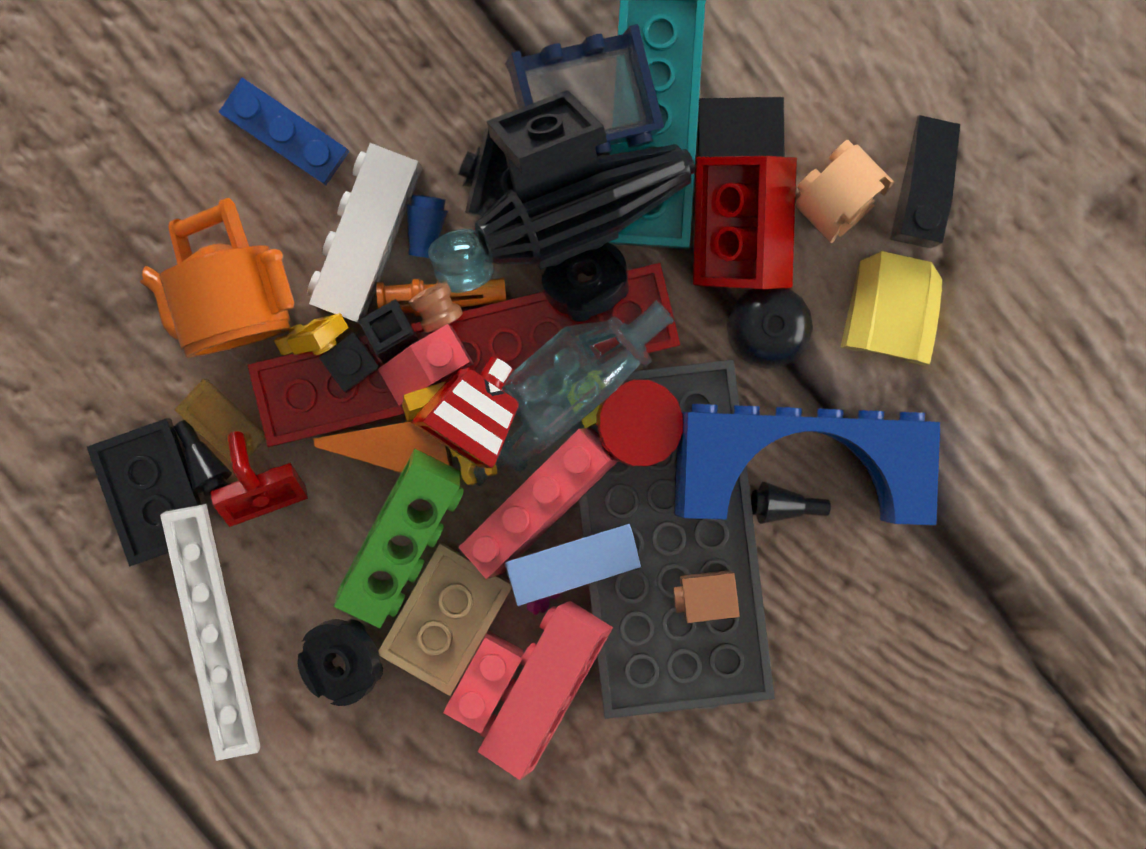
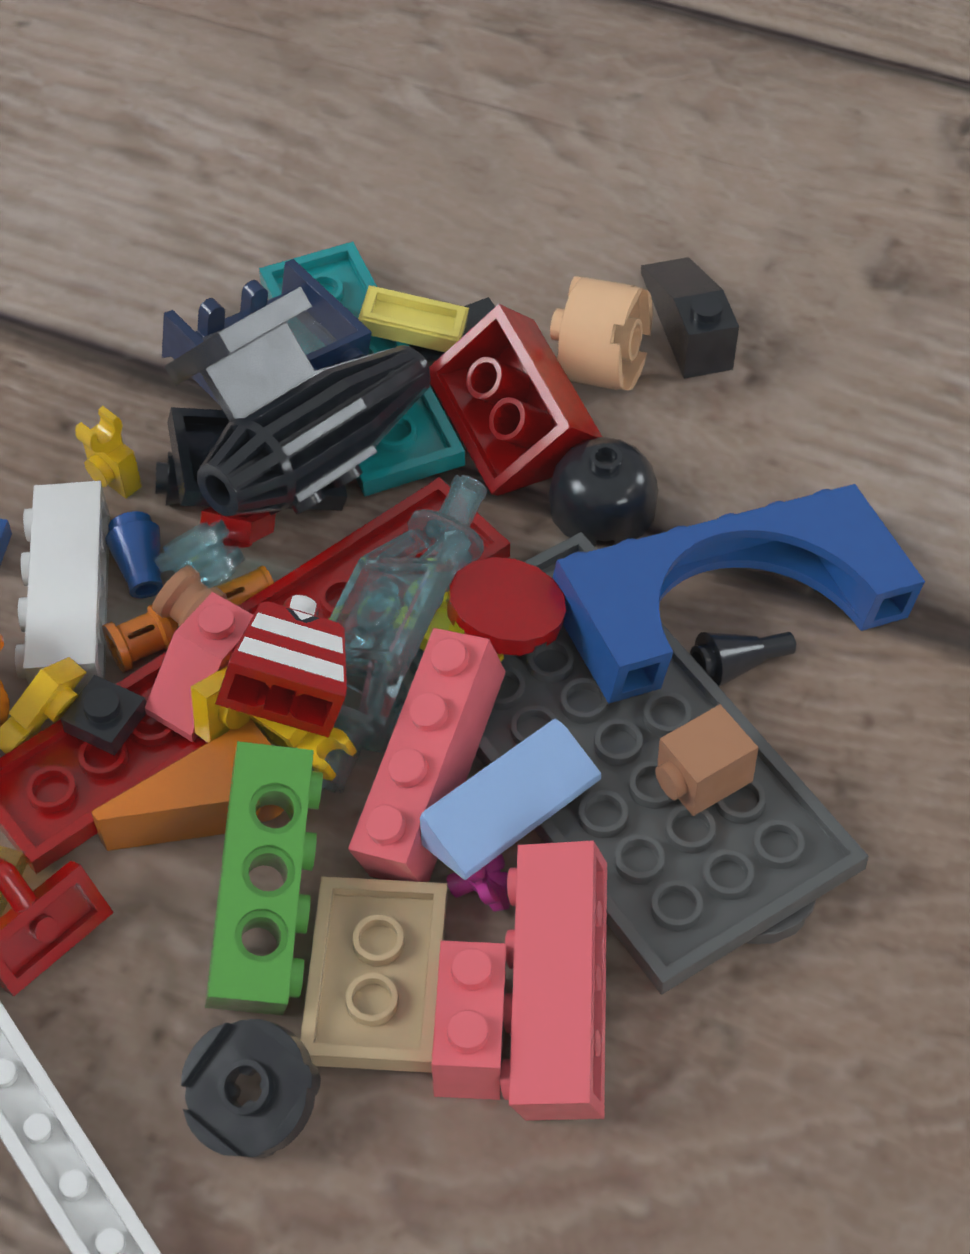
camera: 20 degrees left, 35 degrees down
black slope [358,299,420,364] -> none
black plate [541,242,629,322] -> none
light yellow slope [840,251,942,365] -> none
none -> yellow plate [75,406,142,499]
none -> light yellow tile [358,285,469,352]

